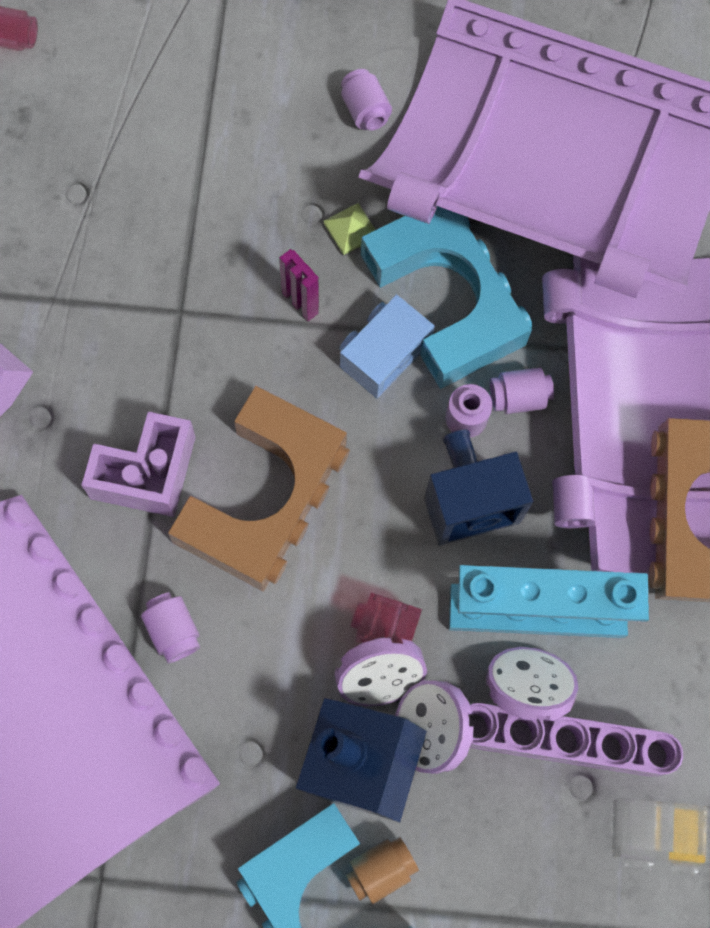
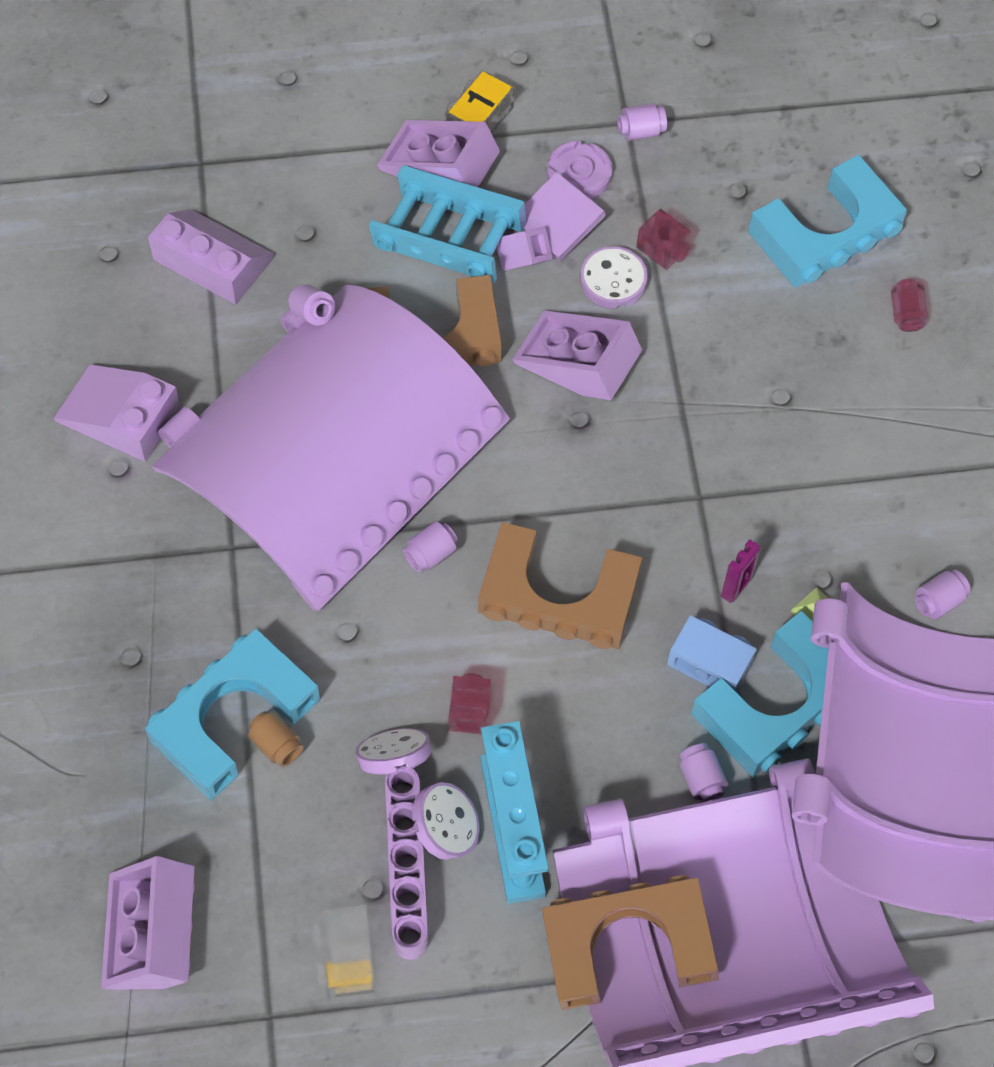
camera: 80 degrees right, 10 degrees down
lavender brick [81,412,196,517] -> none
dark blue brick [295,698,427,823] -> none
tile [334,638,427,706] -> none
dark blue brick [424,429,534,546] -> none
lavender brick [445,384,492,438] -> none

